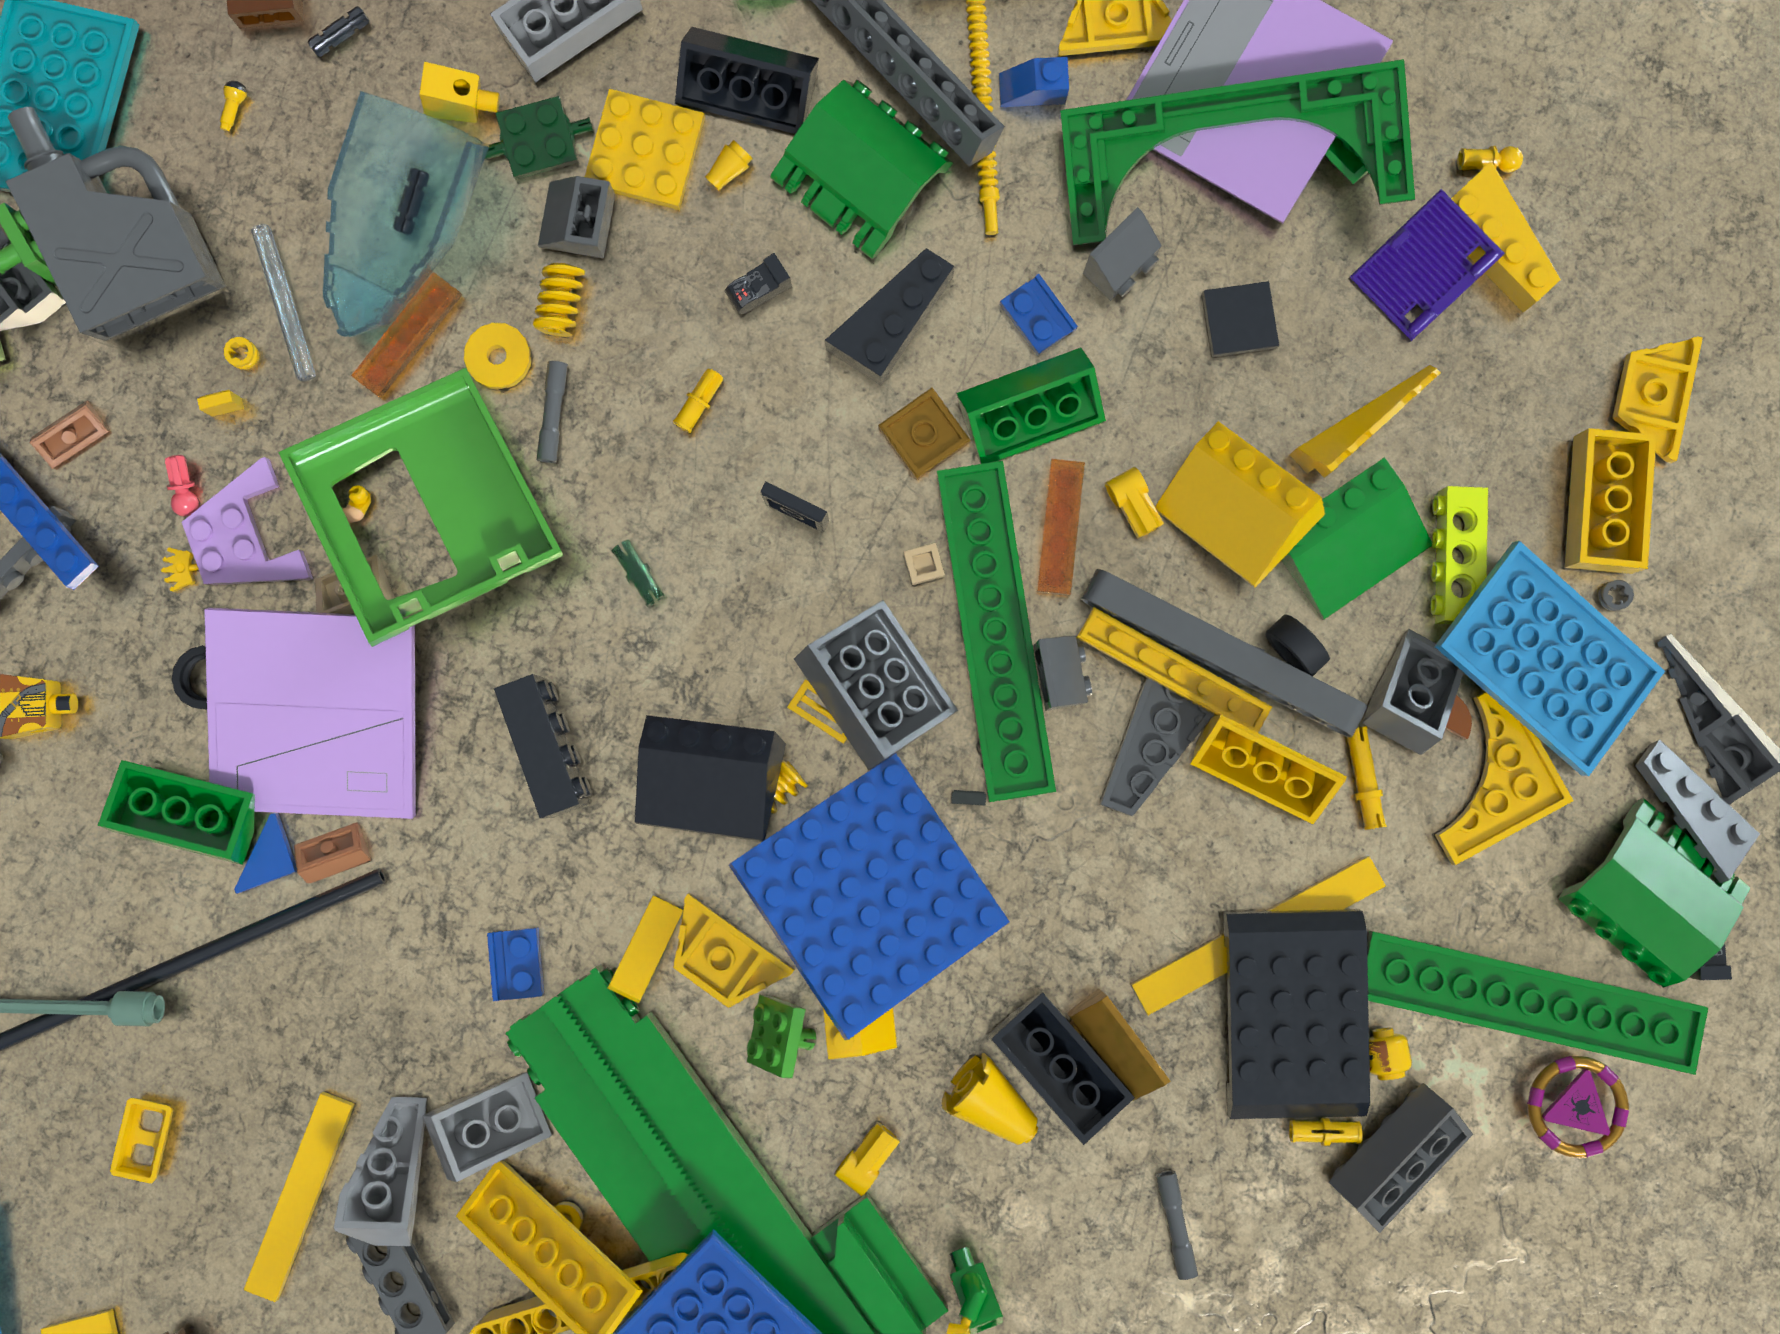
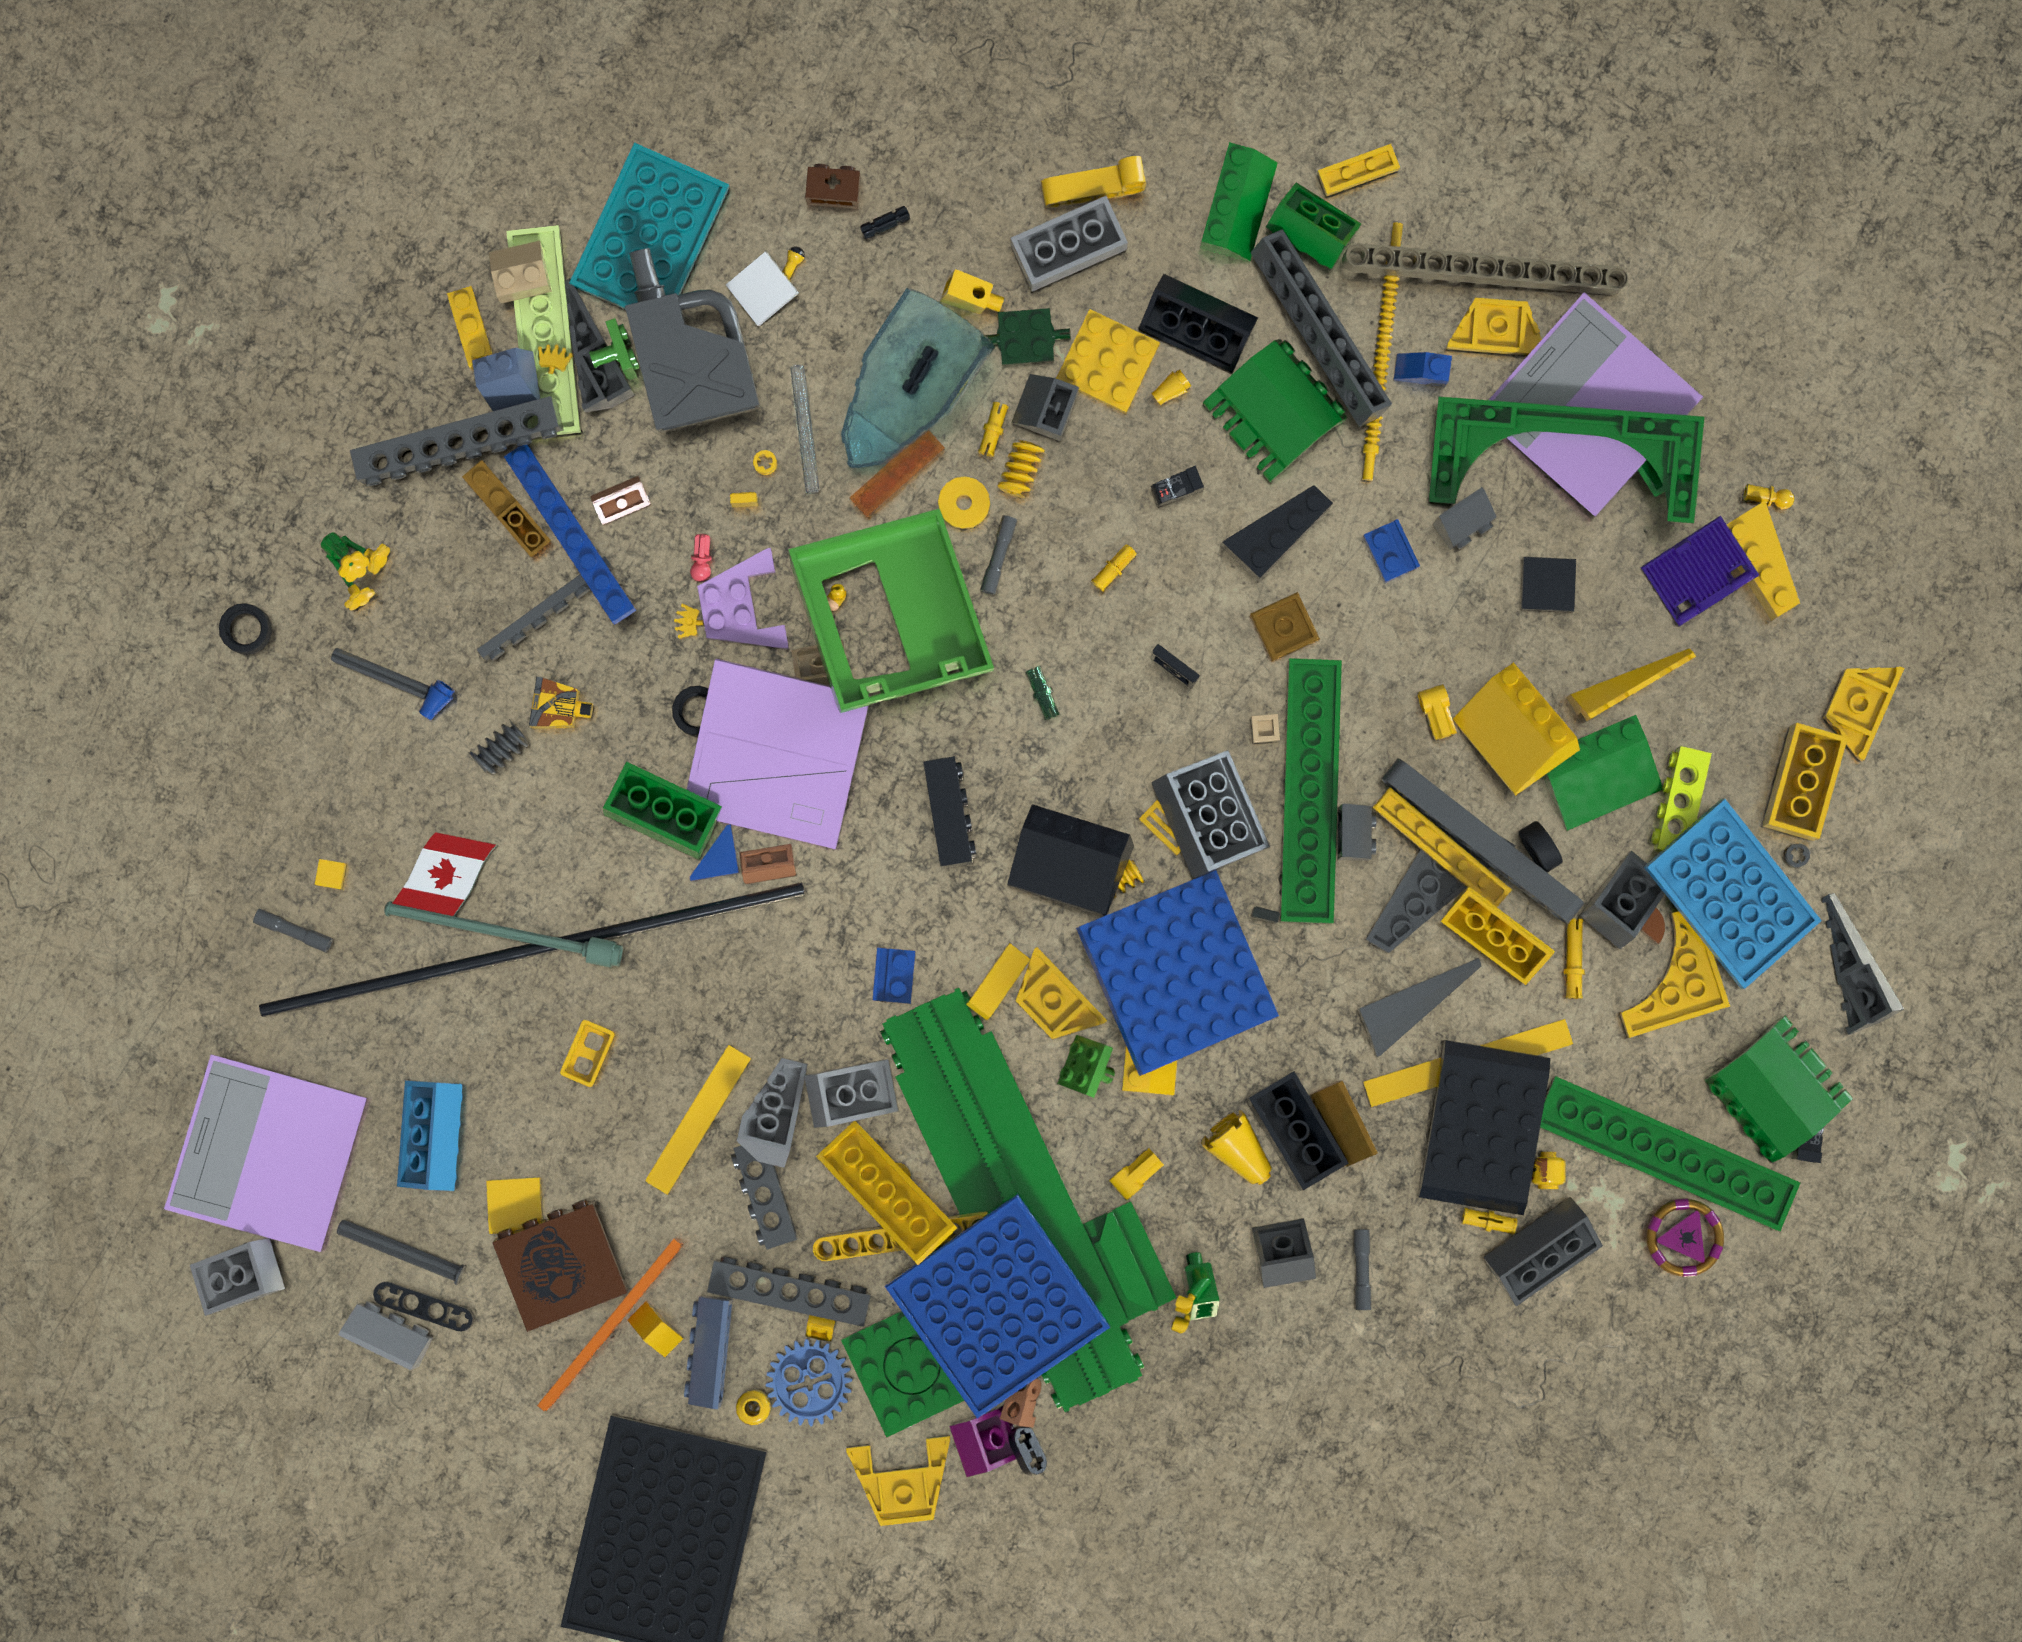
camera: 10 degrees right, 0 degrees up
green slope [956,347,1106,464] -> none
clear orange plate [1036,459,1085,596] -> none
wing [1635,740,1760,883] -> none
none -> white tile [726,252,799,326]
none -> yellow pin [978,402,1009,457]
none -> dark grey slope [1252,1219,1316,1288]
none -> dark grey wedge [1357,958,1482,1057]

